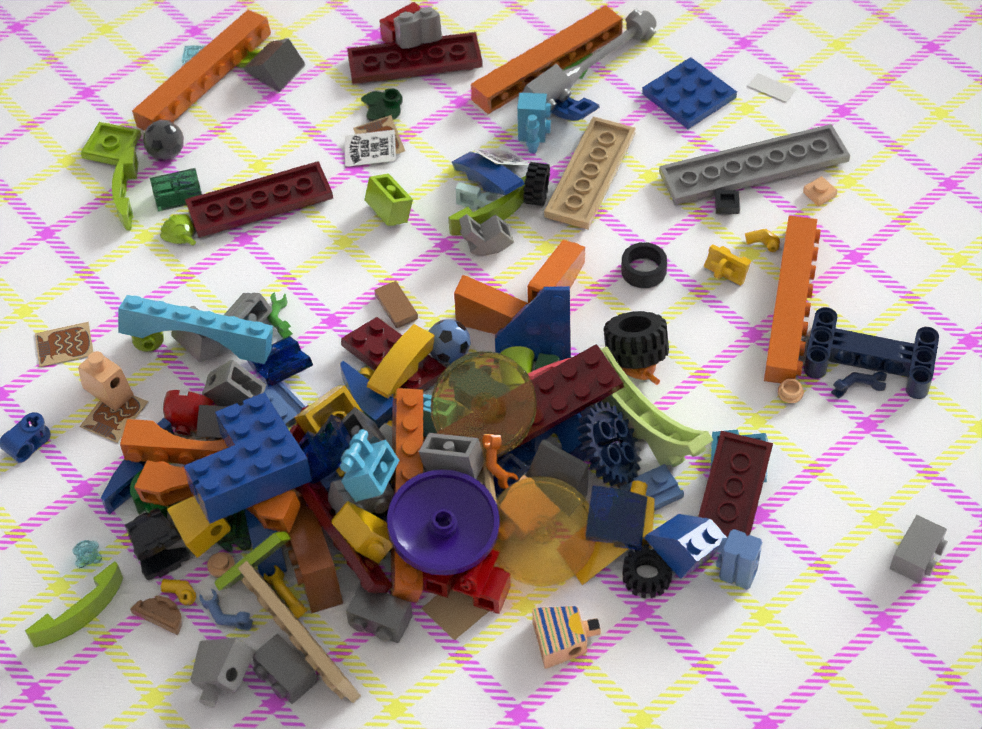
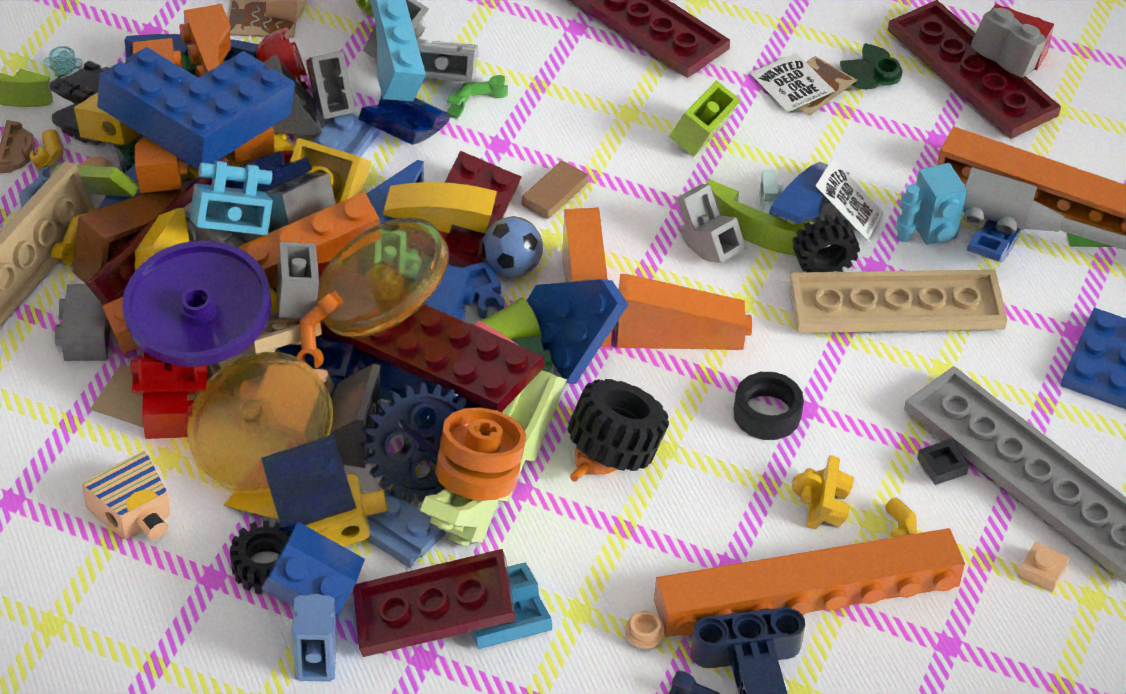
camera: 60 degrees right, 5 degrees down
none -> orange wheel [435,408,526,501]

